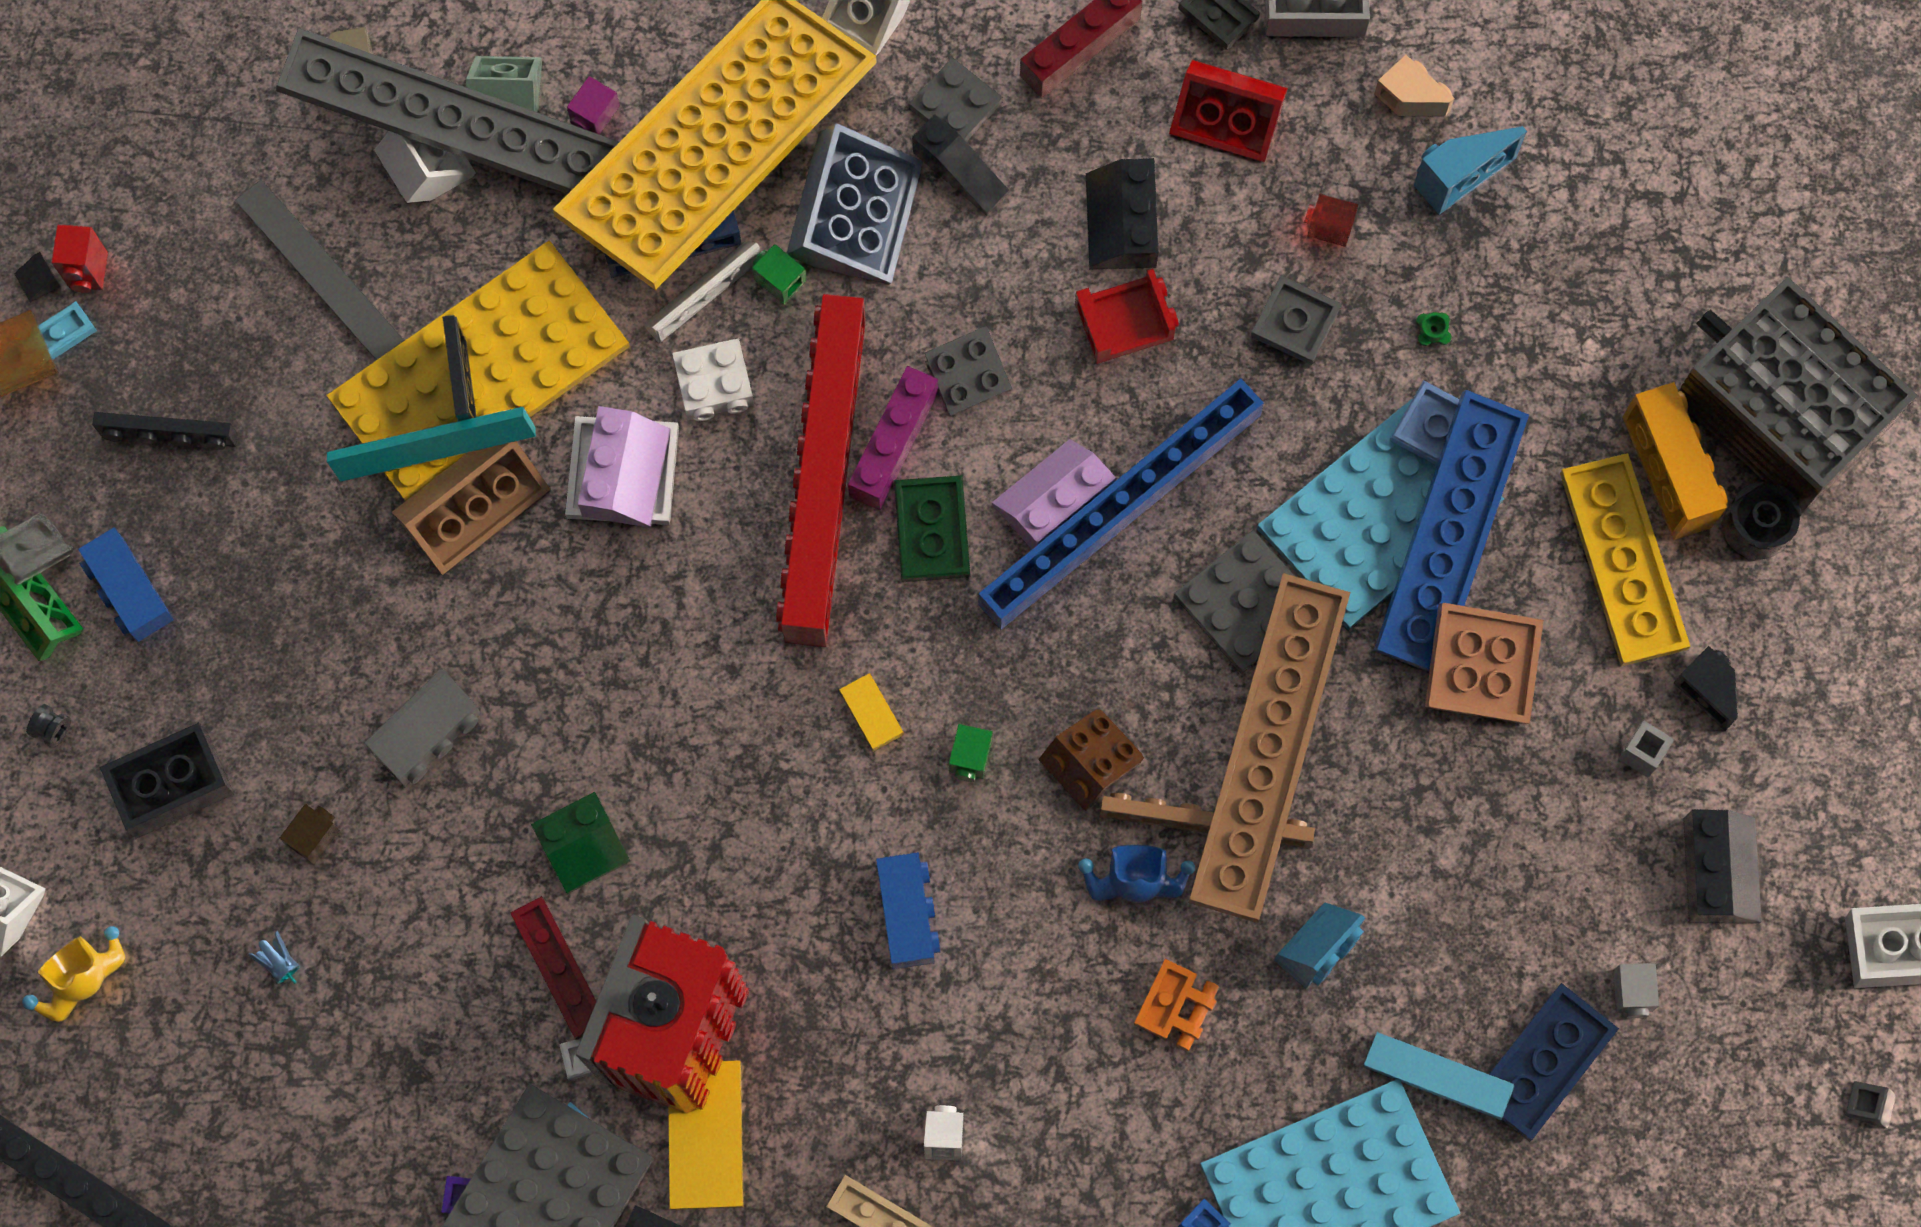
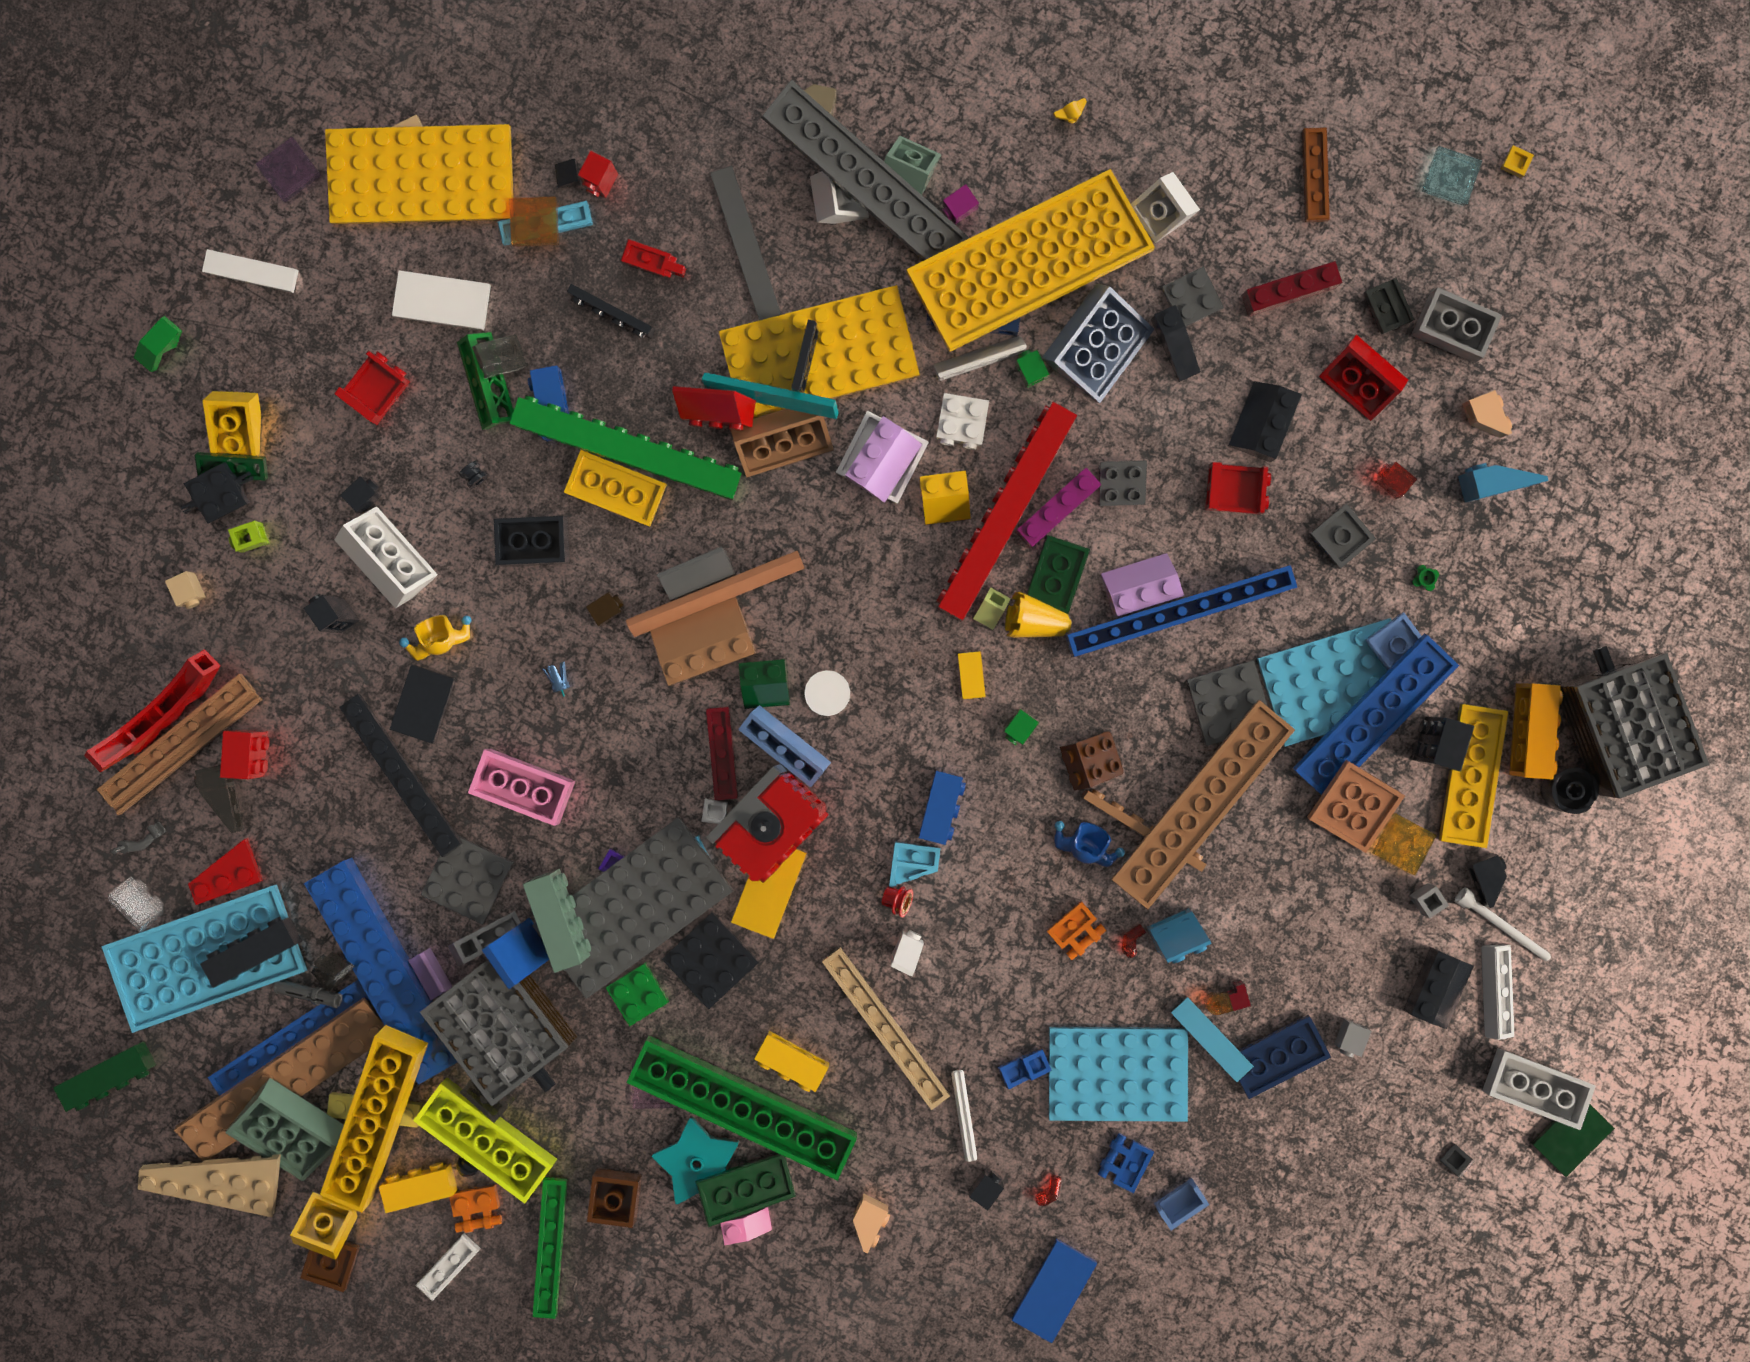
camera: 15 degrees right, 15 degrees up
none -> black tile [389,664,456,744]
none -> bright pink brick [468,749,576,826]
none -> green brick [510,395,742,501]
none -> yellow plate [564,450,667,527]
none -> red hinge [620,239,687,278]
none -> nougat tile [626,551,805,637]
none -> medium nougat slope [650,596,757,686]
none -> red slope [672,386,756,431]
none -> medium blue brick [738,705,831,787]
none -> white tile [804,670,850,716]
none -> red piece [881,886,913,918]
none -> medium azure wing [889,842,941,887]
none -> yellow slope [919,471,971,525]
none -> yellowish green brick [973,588,1011,630]
none -> yellow cone [1005,592,1072,638]
none -> clear red arm [1121,924,1146,958]
none -> leg [1204,980,1251,1015]
none -> clear yellow plate [1372,813,1437,876]
none -> black brick [1412,716,1474,772]
none -> white piece [1455,887,1551,961]
none -> white slope [1481,944,1514,1040]

